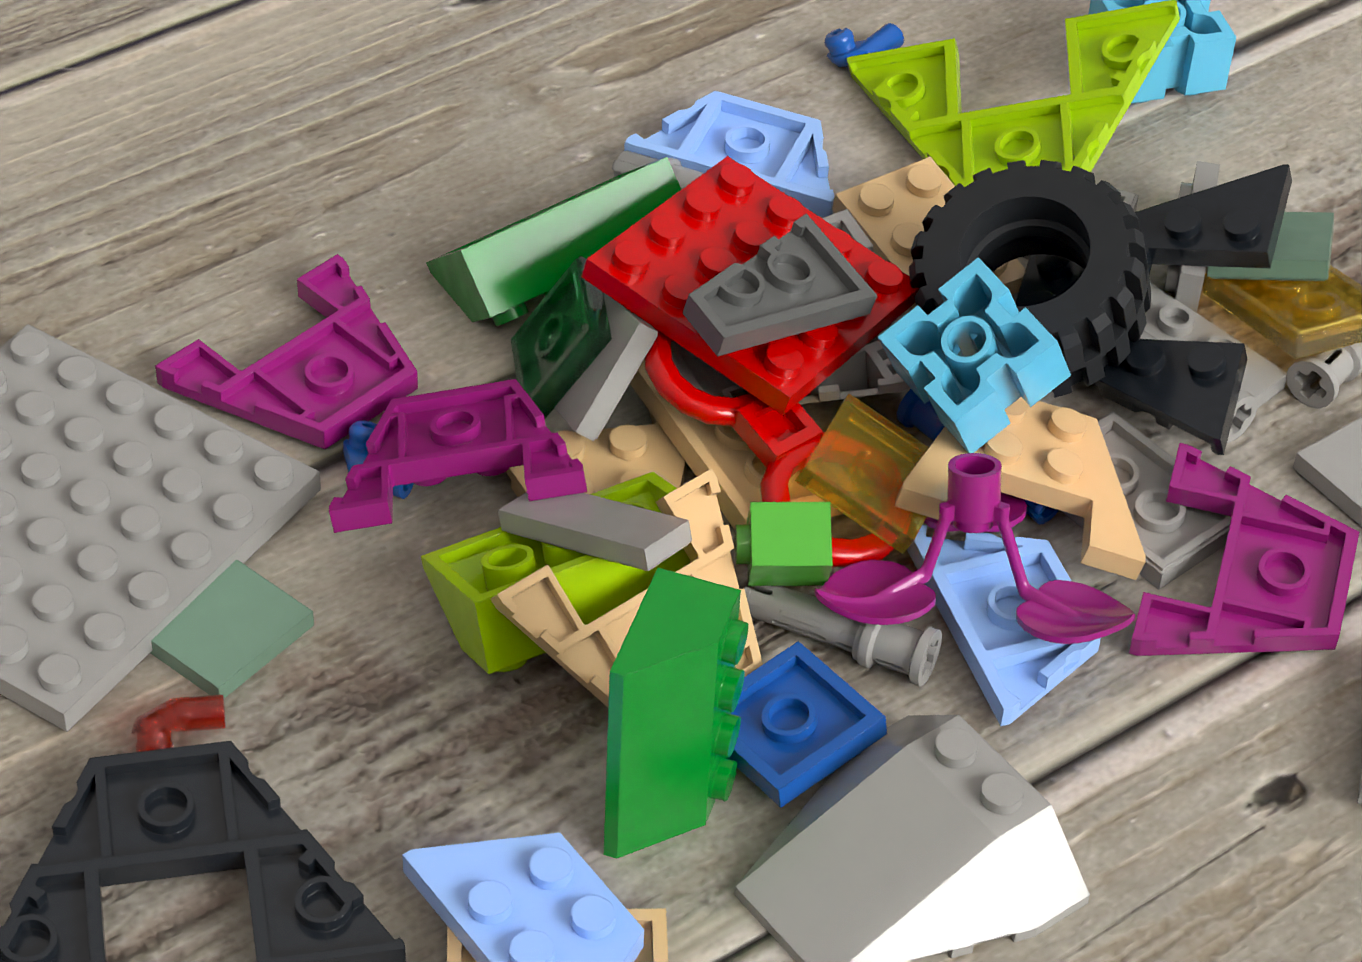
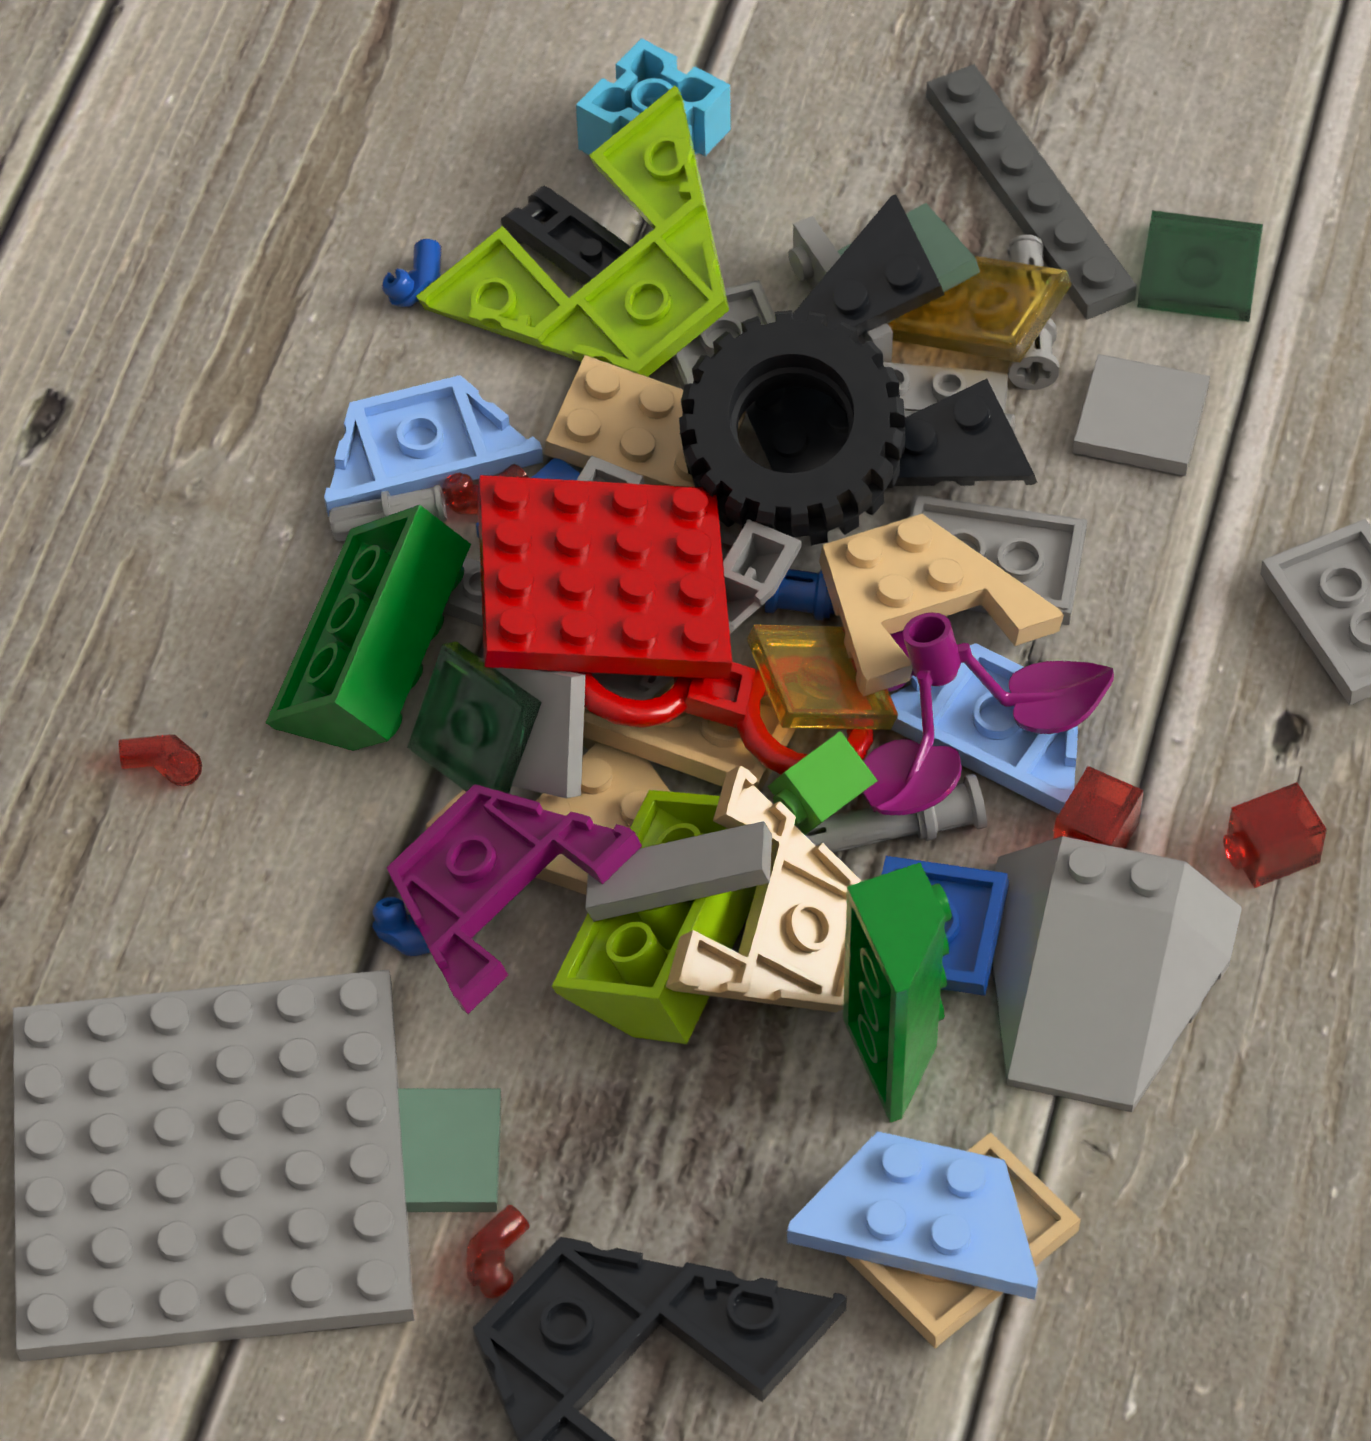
camera: 35 degrees left, 10 degrees up
magenta wing [155,254,418,449] -> none
dark grey wing [683,213,877,357] -> none
medium azure brick [878,257,1071,453] -> none
magenta wing [1129,443,1360,656] -> none
none -> clear red arm [119,734,202,786]
none -> black plate [501,186,631,286]
none -> clear red brick [1053,766,1144,849]
none -> clear red brick [1223,782,1327,888]

